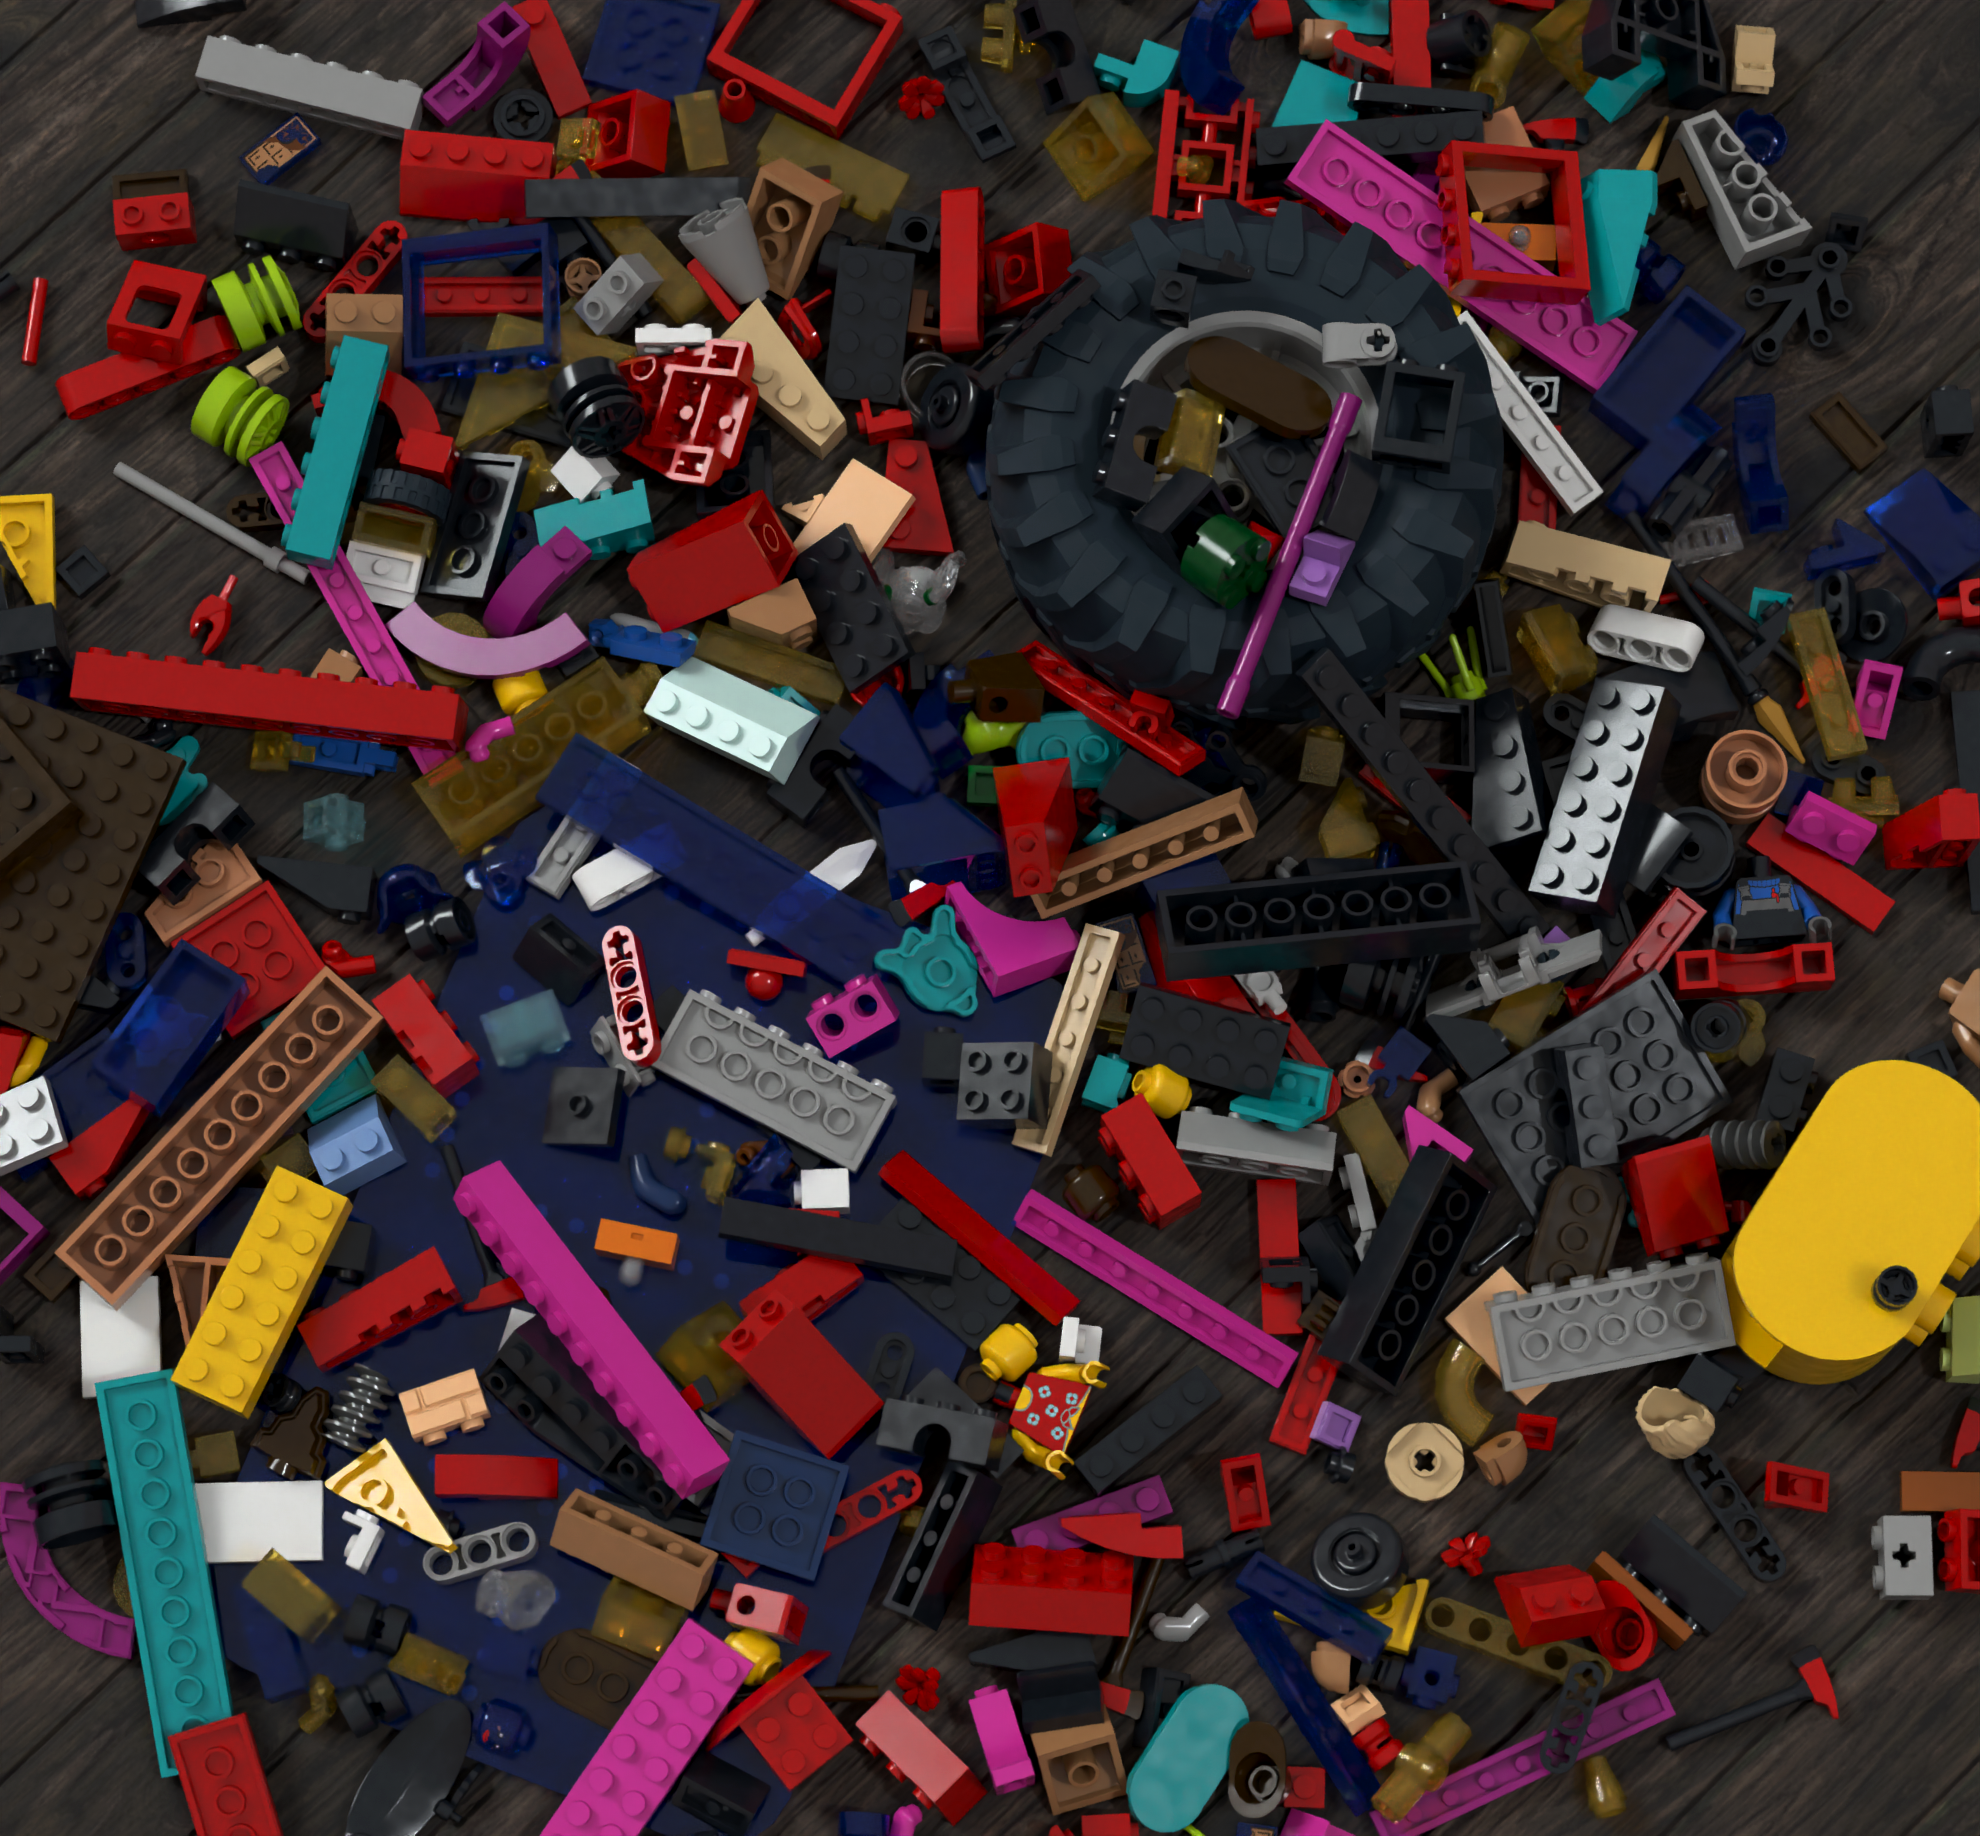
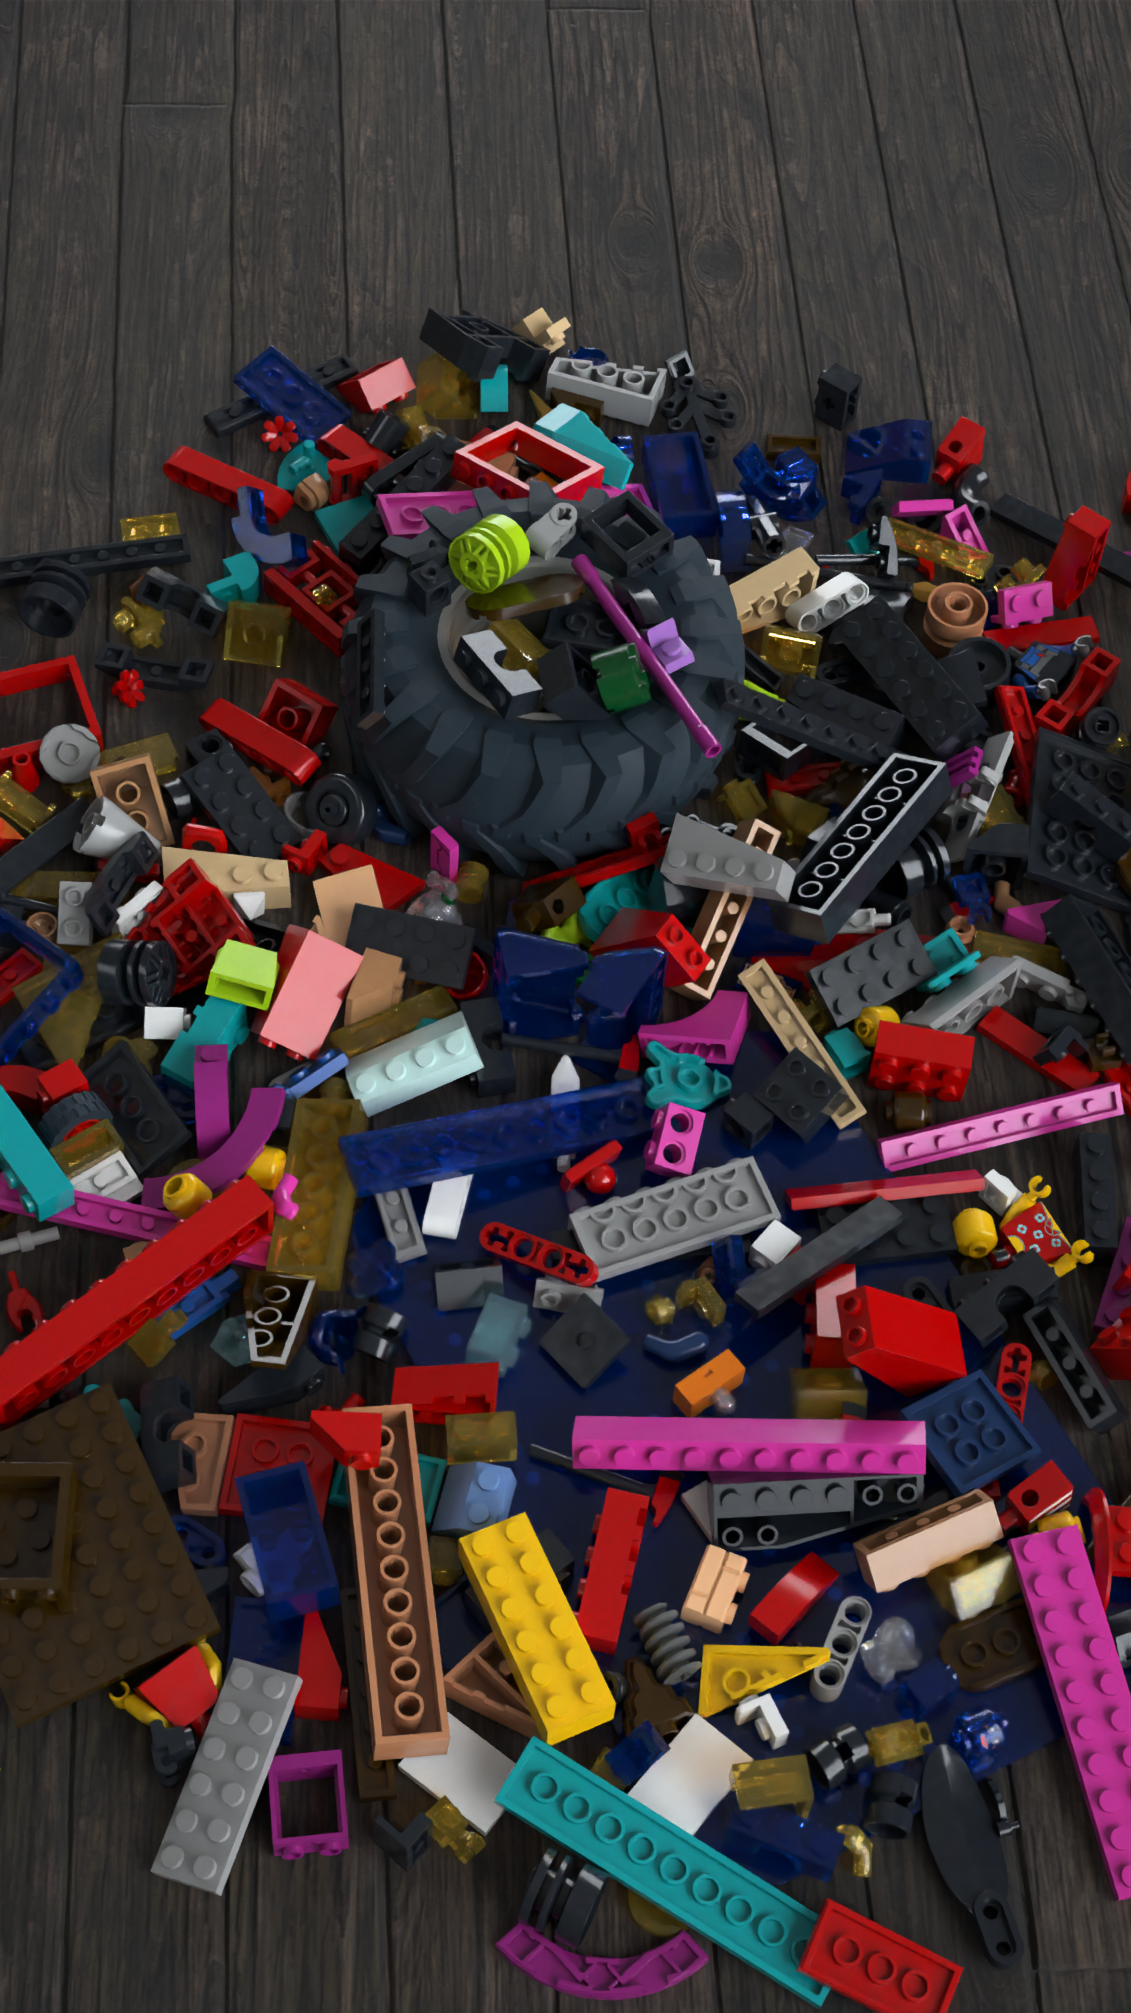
camera: 55 degrees left, 20 degrees down
none -> light grey tile [39,724,100,784]
none -> black slope [85,831,160,937]
none -> yellow head [163,1173,213,1220]
none -> lime torso [205,939,280,1011]
none -> white slope [233,892,265,921]
none -> dark brown wedge [243,1269,319,1370]
none -> red slope [309,1410,382,1470]
none -> clear yellow plate [425,1795,486,1864]
none -> dark pink tile [430,826,459,887]
none -> lime wheel [448,514,531,594]
none -> clear yellow wheel [453,861,489,904]
none -> clear blue bracket [604,1720,671,1786]
none -> light grey wedge [660,813,796,902]
none -> clear blue brick [774,446,818,497]
none -> dark pink tile [891,499,954,517]
none -> magenta tile [943,746,983,789]

